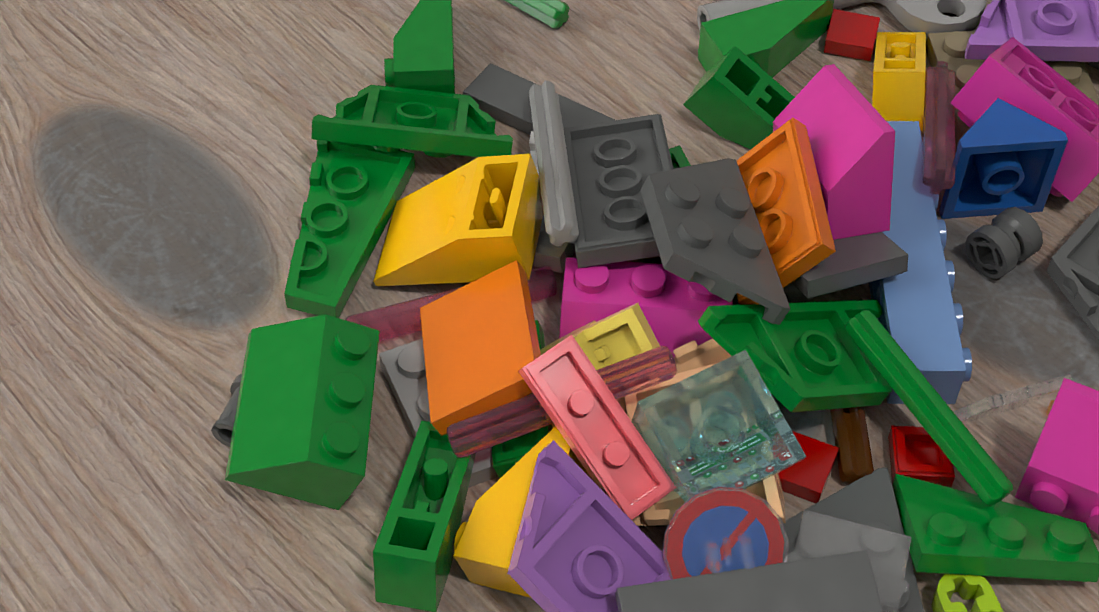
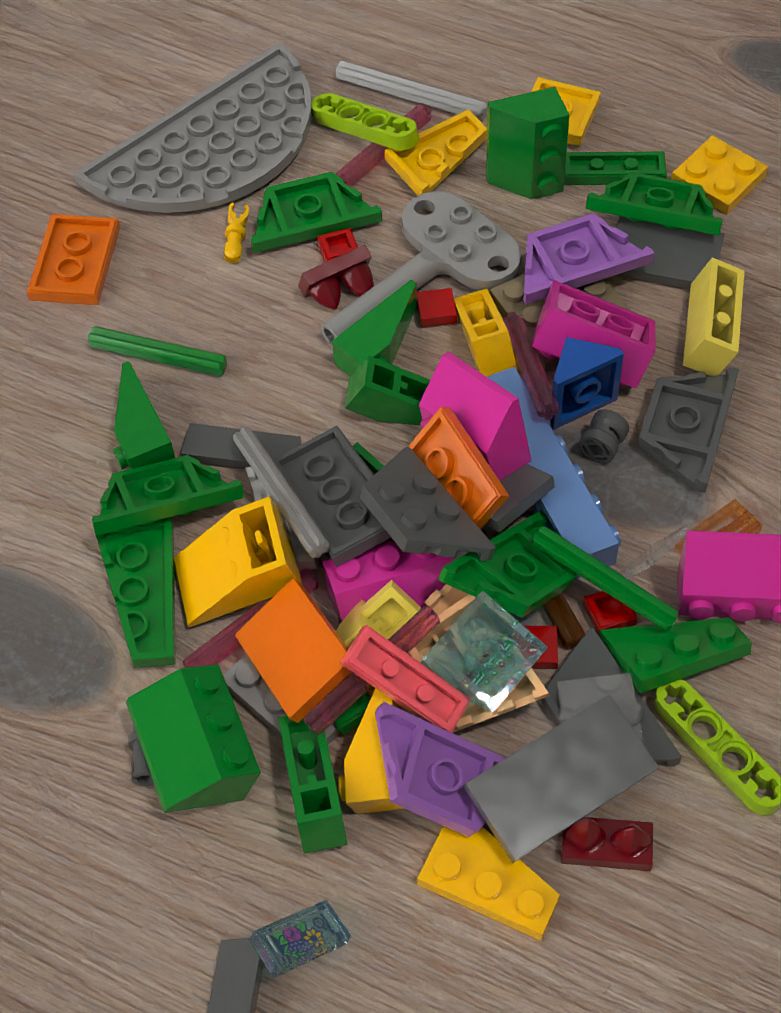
camera: 20 degrees left, 5 degrees up
clear piece [663,486,789,580] -> none

